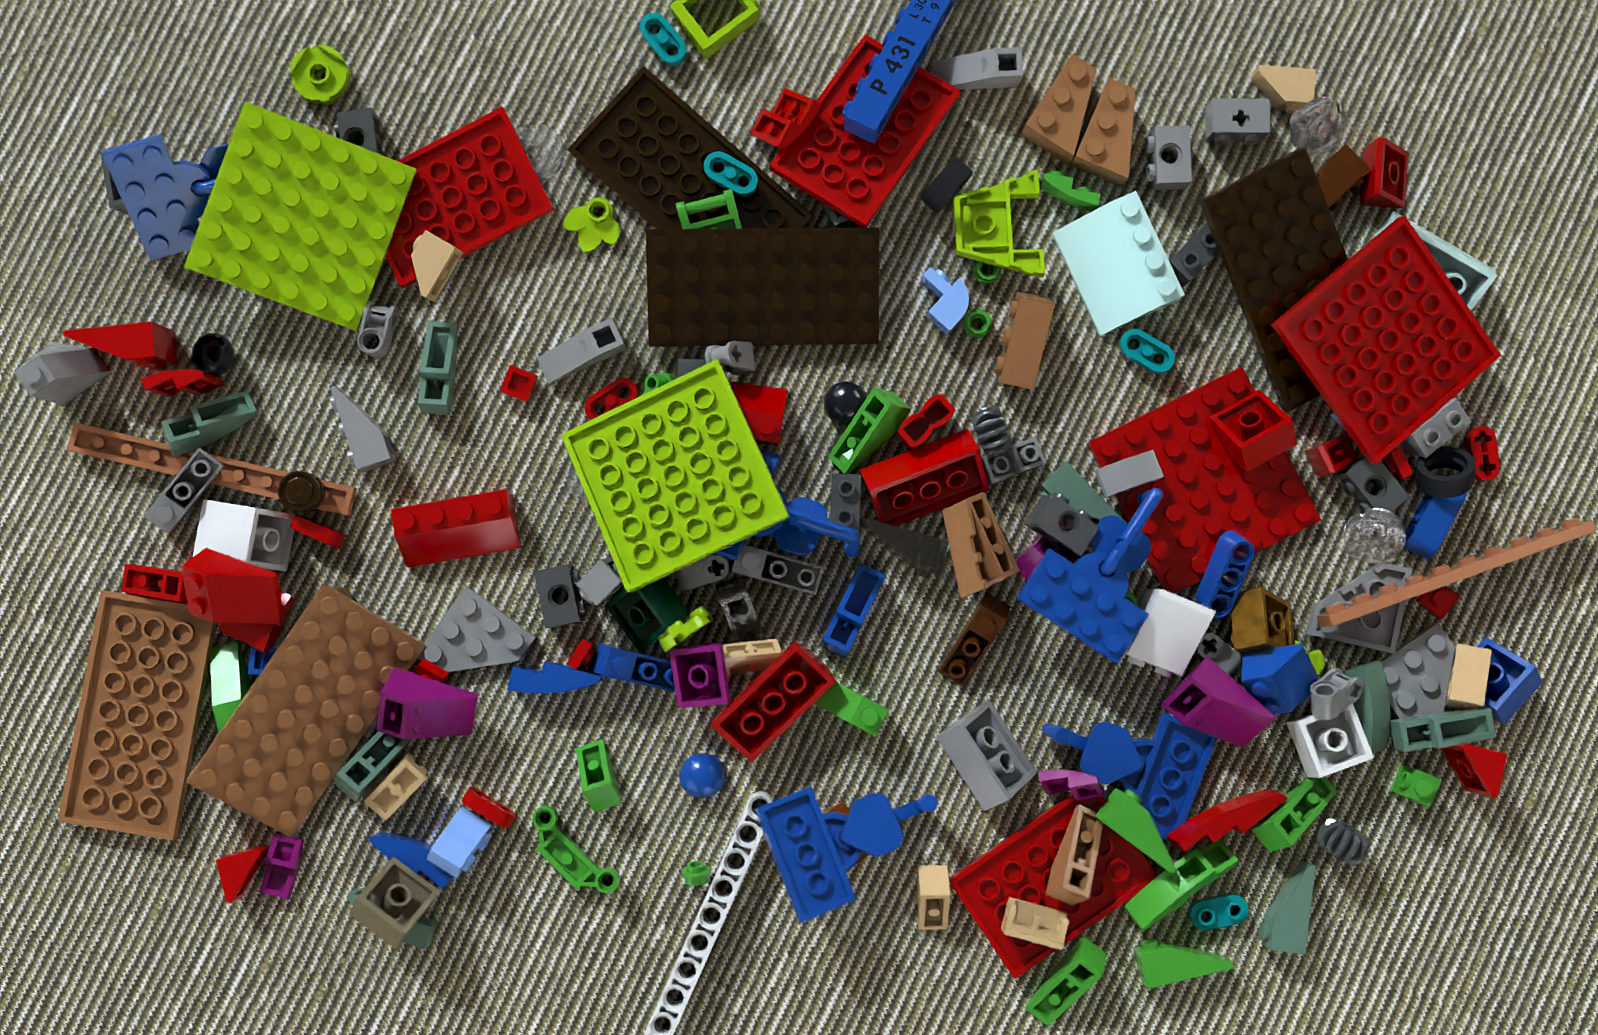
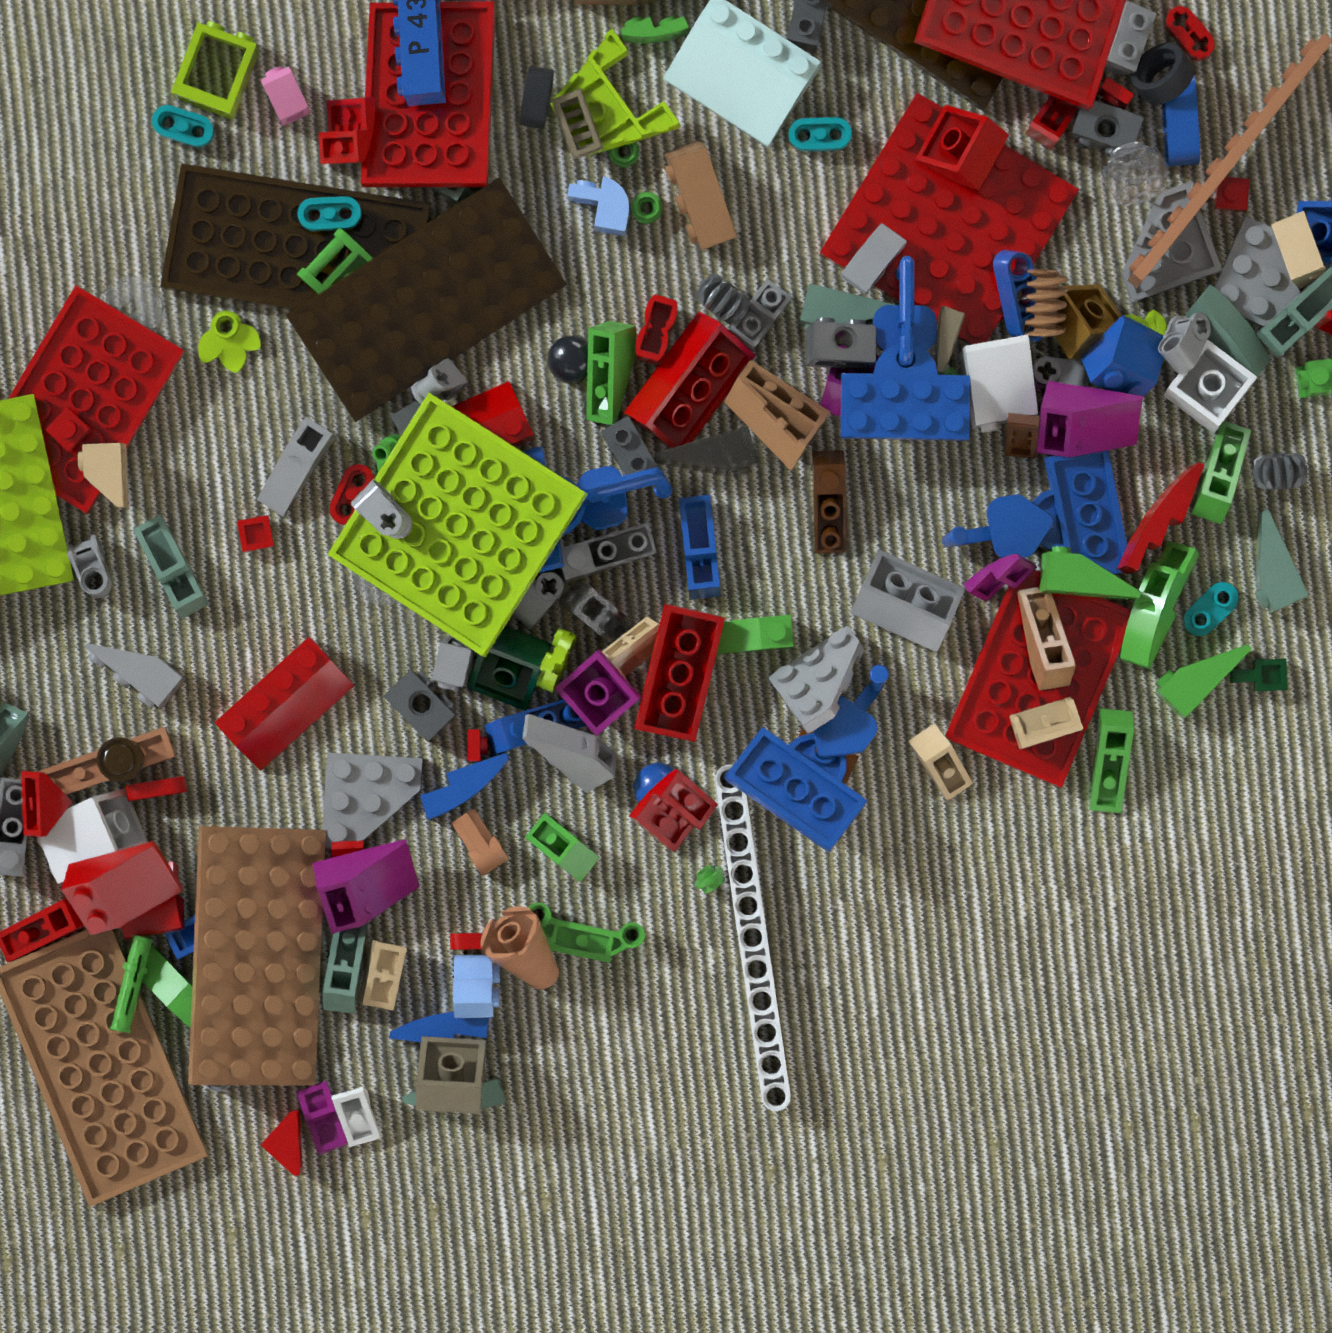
camera: 30 degrees left, 0 degrees up
none -> red slope [21,771,72,837]
none -> red plate [45,407,92,452]
none -> bright green pin [110,935,153,1033]
none -> bright pink slope [261,66,311,127]
none -> white slope [332,1087,380,1147]
none -> light grey piece [351,480,412,539]
none -> nougat piece [452,808,510,876]
none -> nougat cone [480,906,559,990]
none -> light grey slope [523,714,617,793]
none -> dark tan slope [551,89,603,160]
none -> red slope [629,769,718,853]
none -> light grey plate [768,626,864,734]
none -> dark tan slope [935,306,965,375]
none -> reddish brown plate [1005,413,1040,459]
none -> medium nougat piece [1025,269,1068,337]
none -> dark green plate [1229,658,1288,692]

